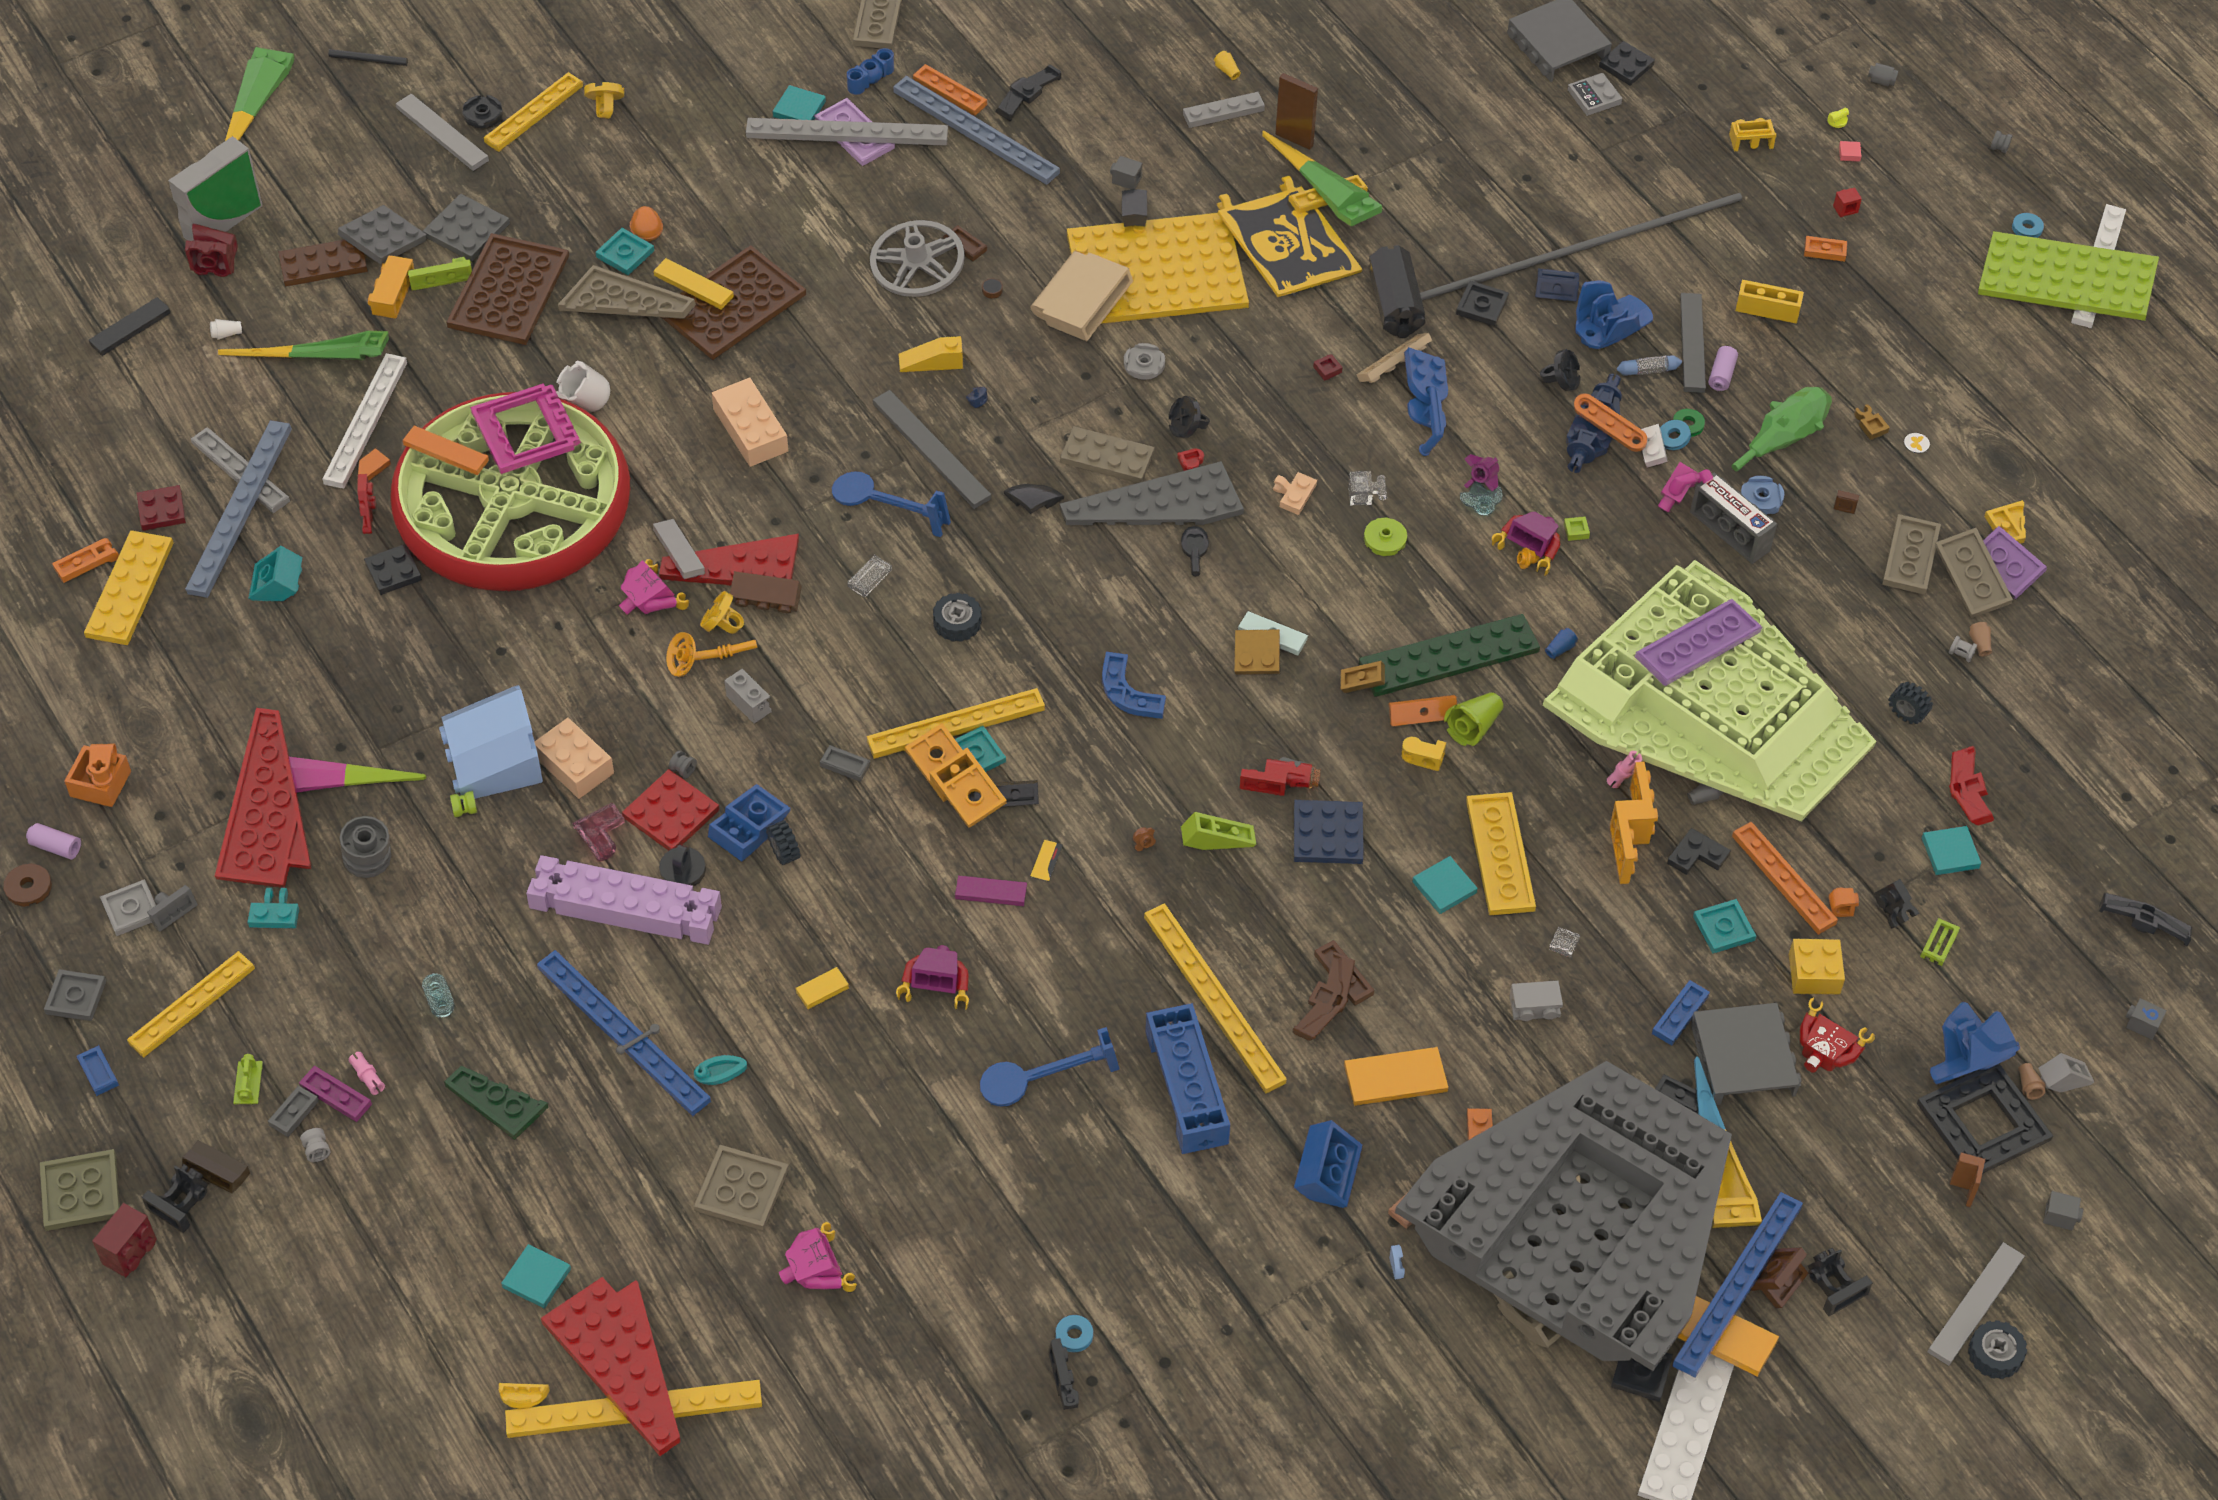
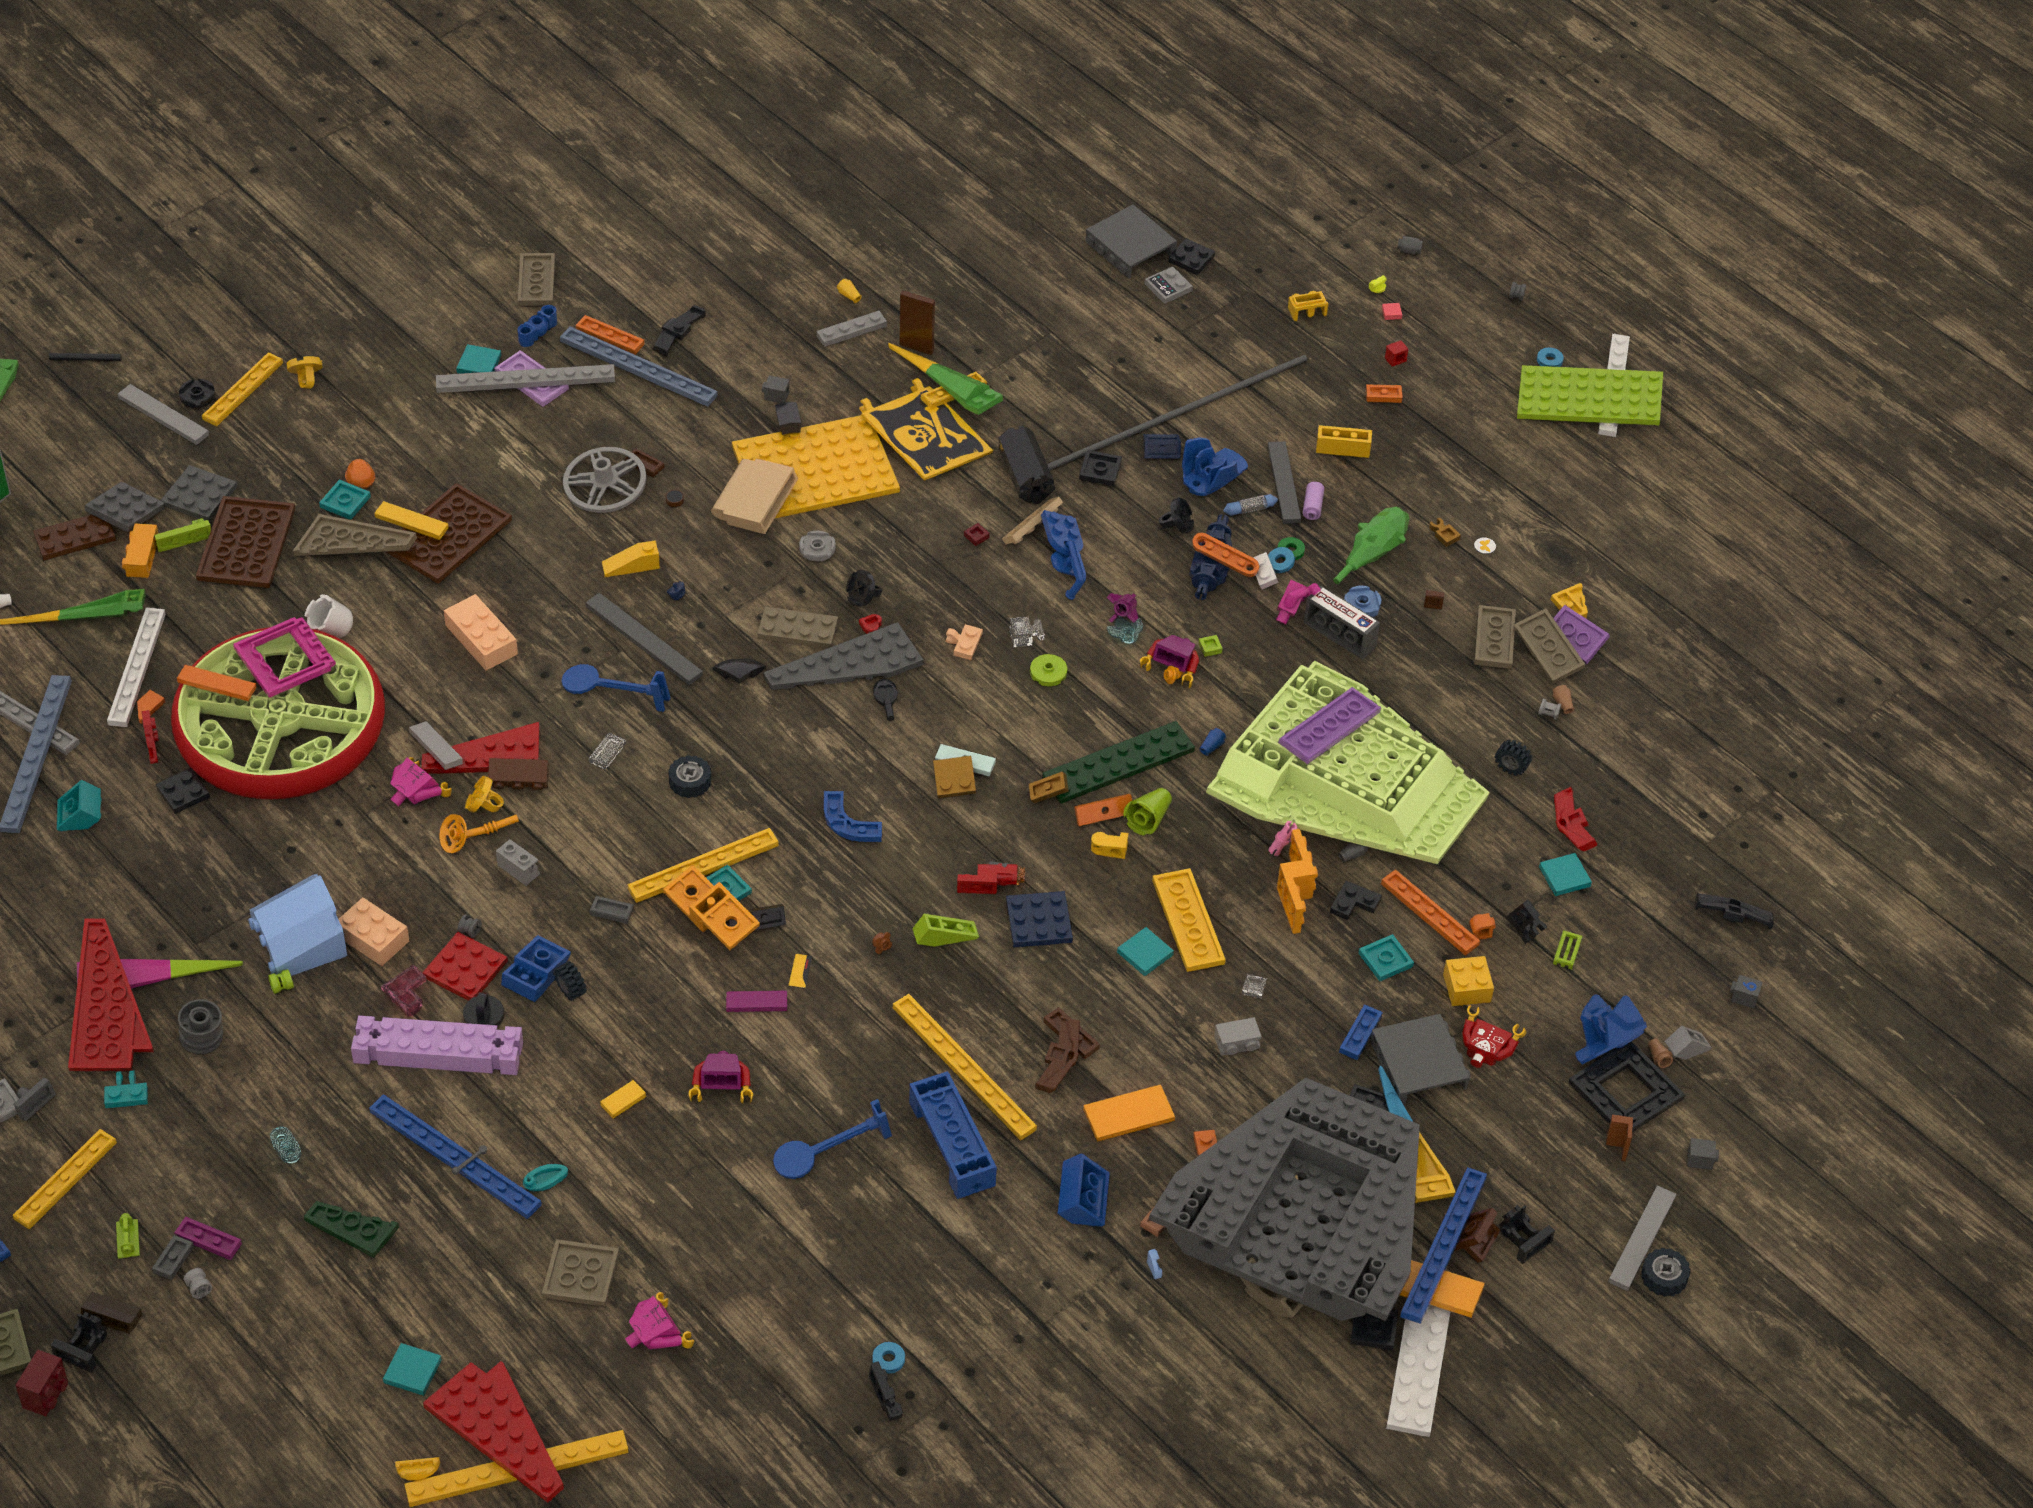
camera: 10 degrees left, 5 degrees down
bright pink pin [348,1052,385,1095] -> none

